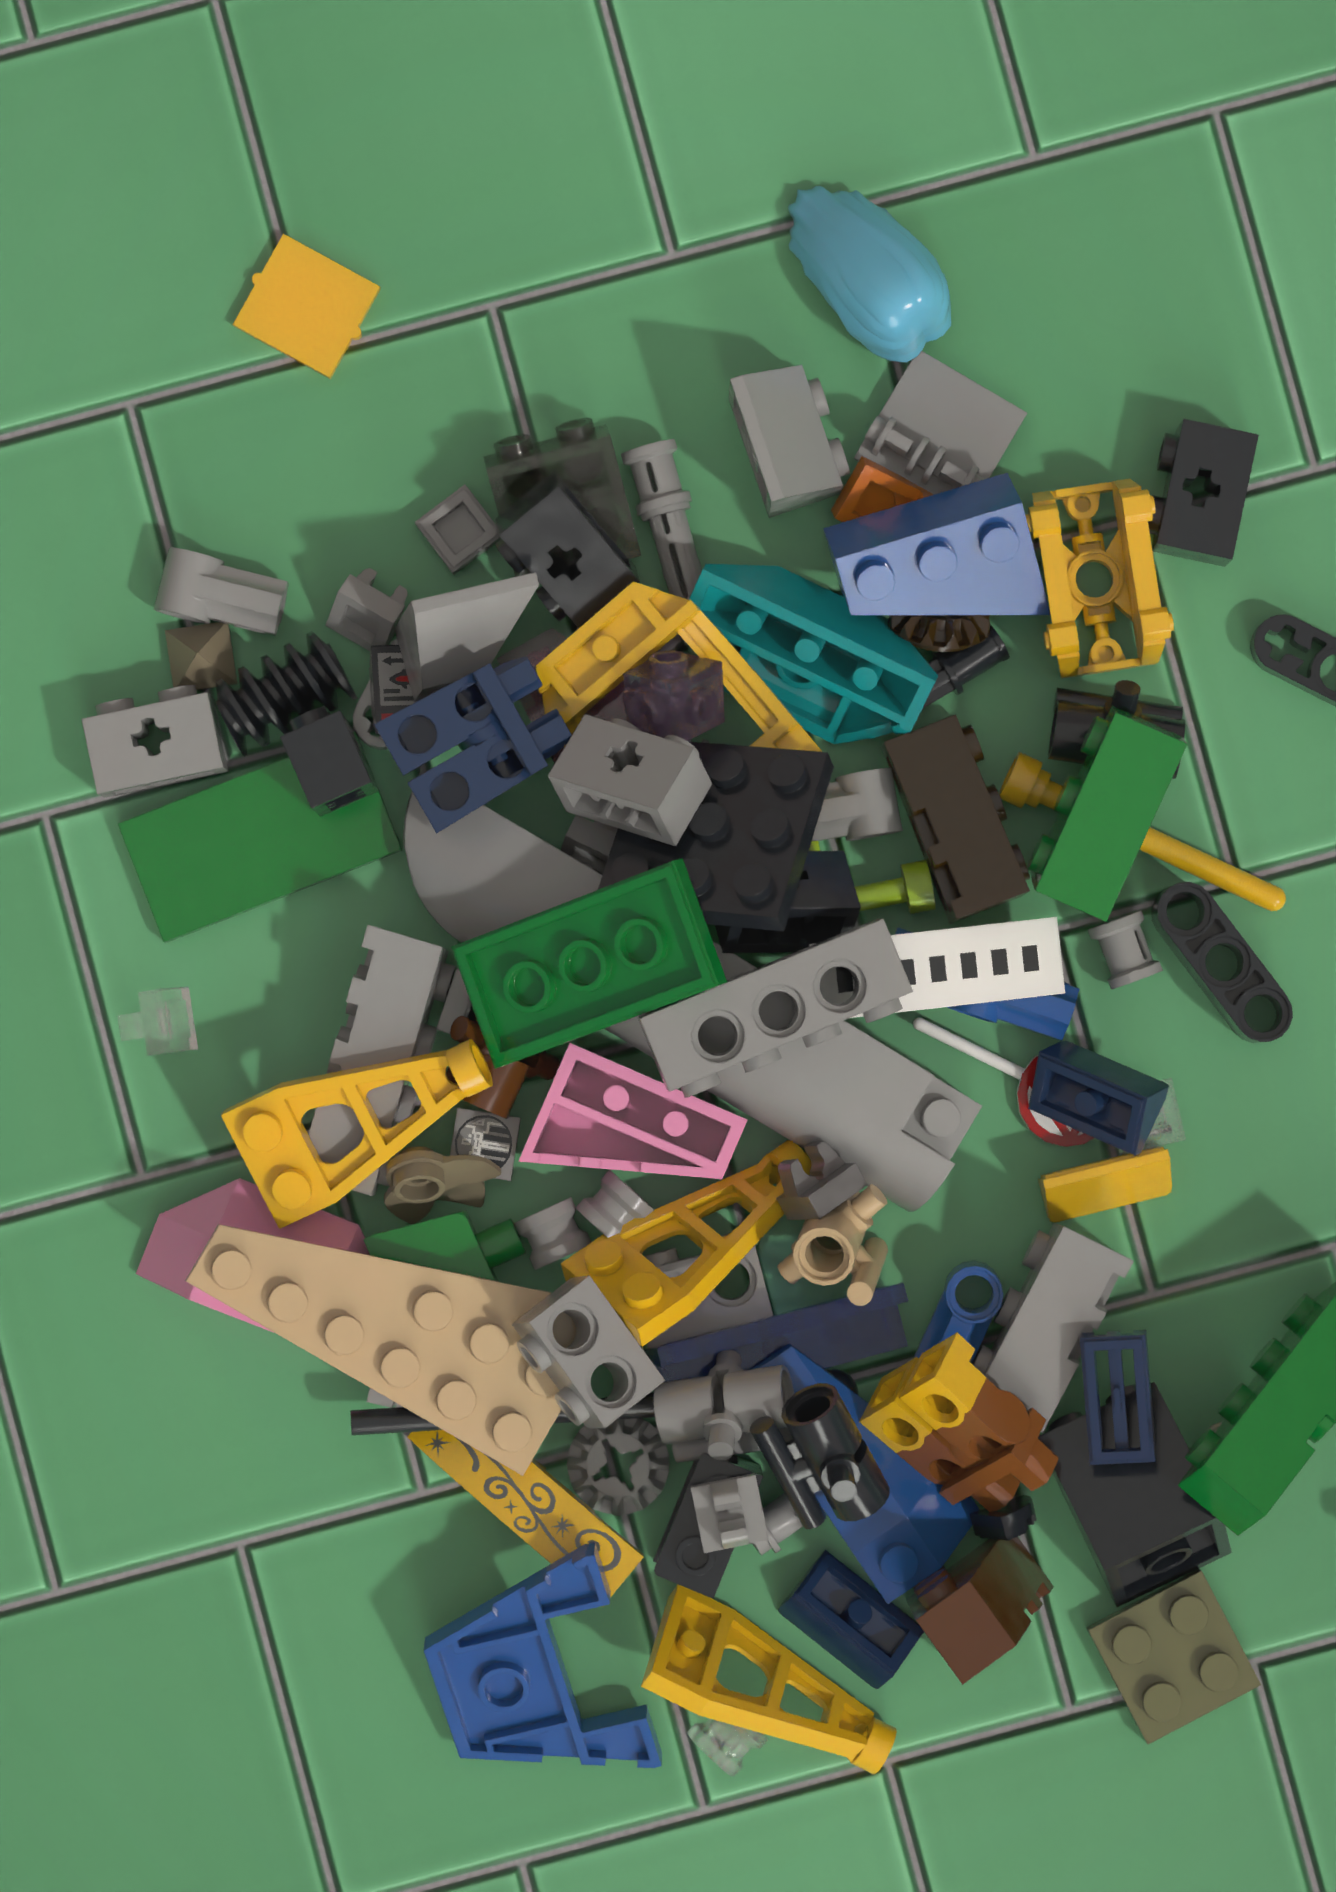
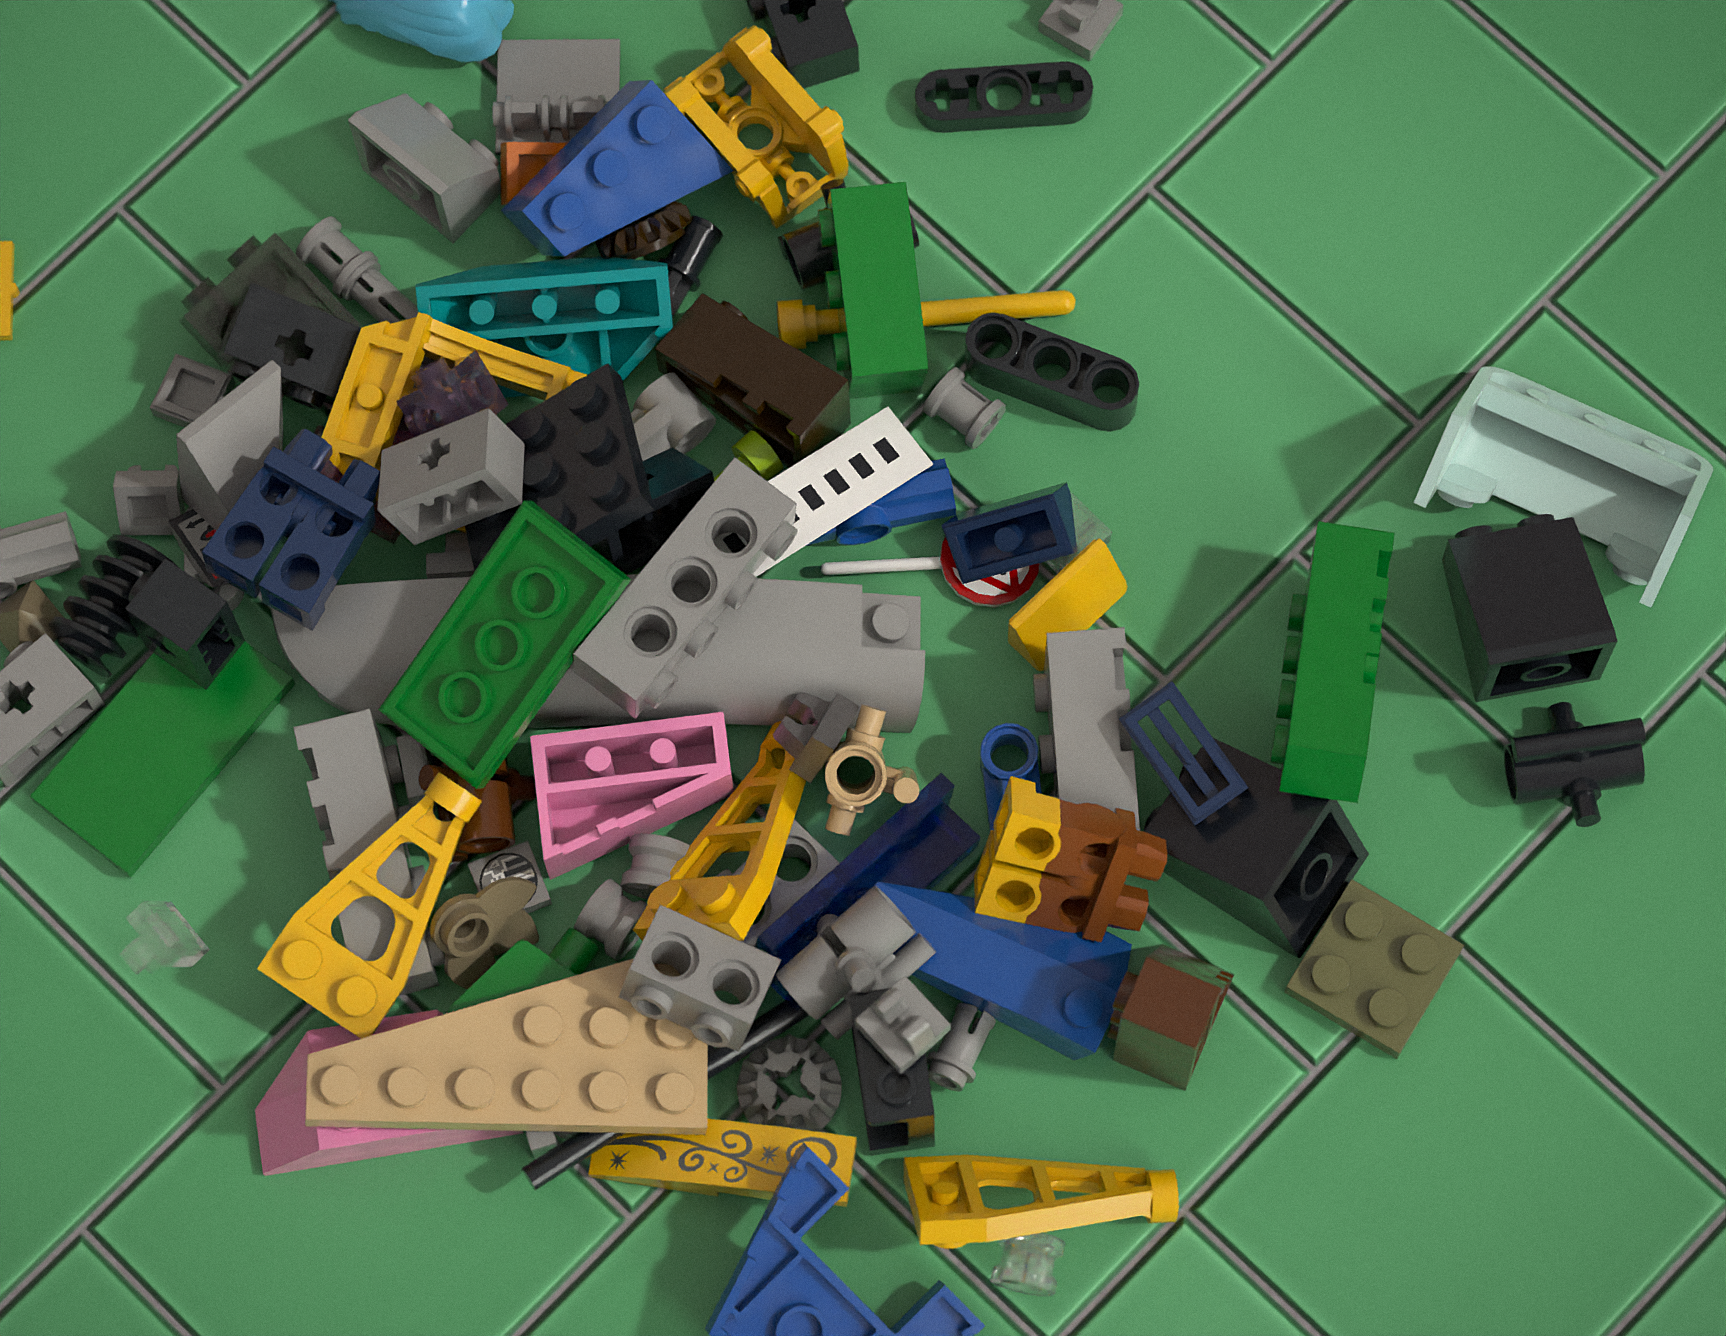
camera: 30 degrees left, 15 degrees down
black pin [750,1383,890,1529] -> none
dark blue slope [778,1550,924,1689] -> none
black tile [970,1495,1037,1541] -> none

